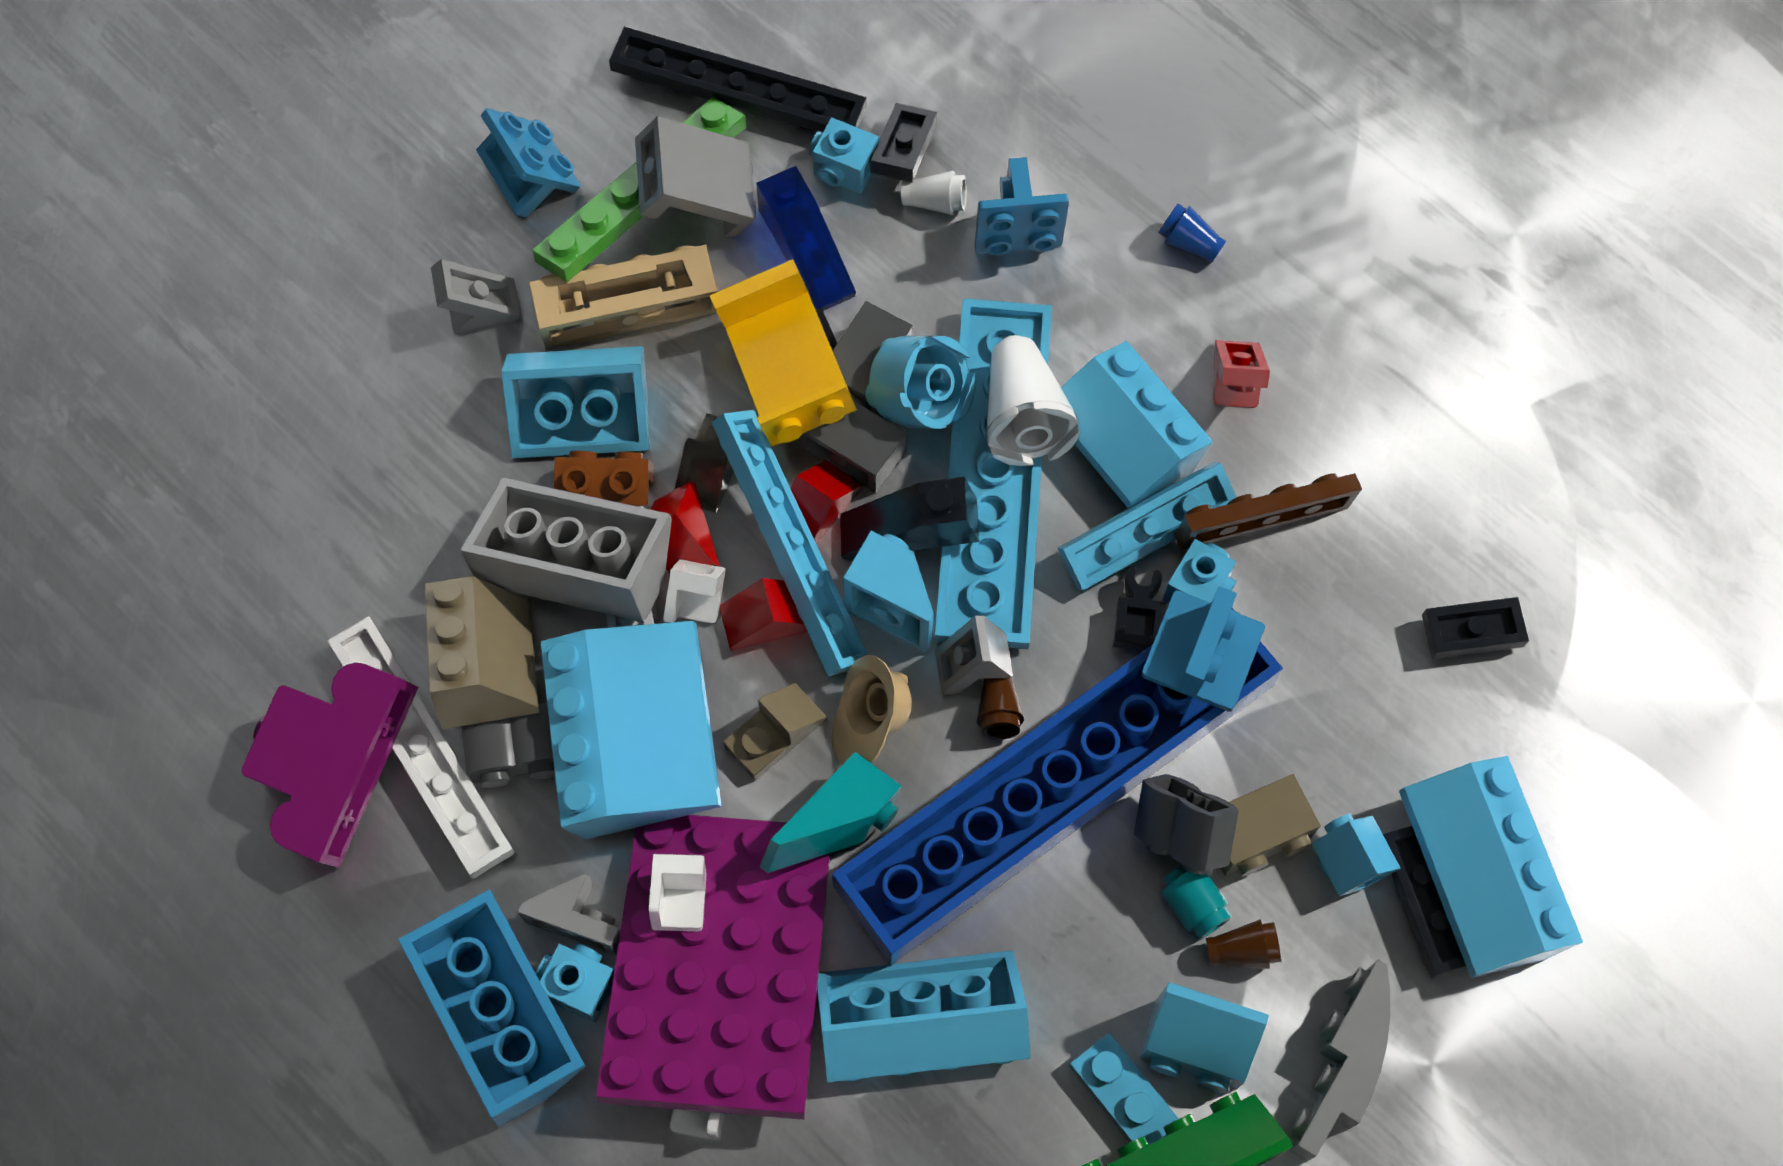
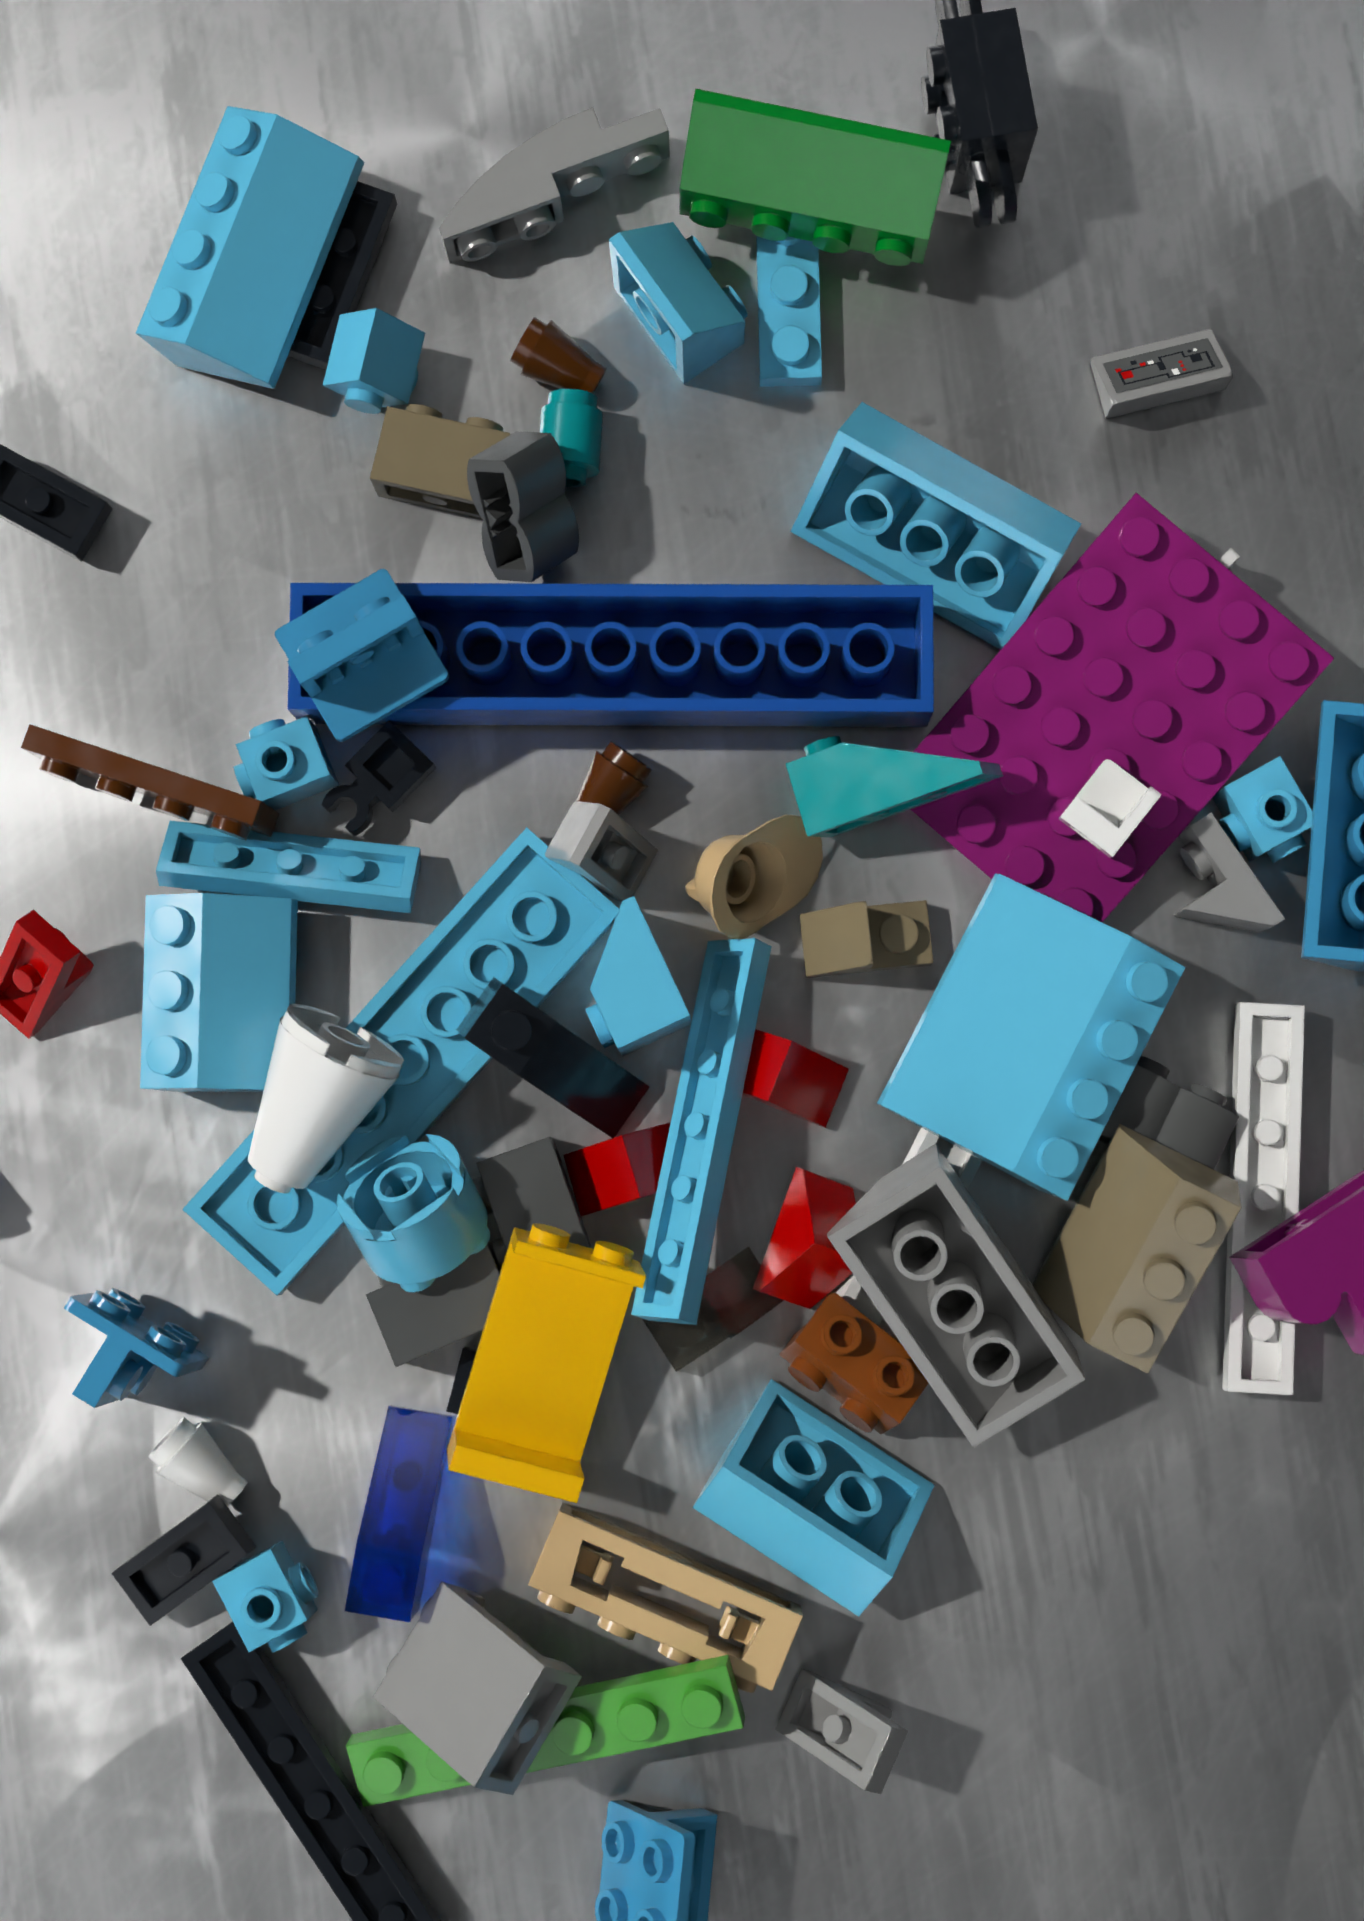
camera: 135 degrees left, 15 degrees up
white panel [663,559,726,623] -> none

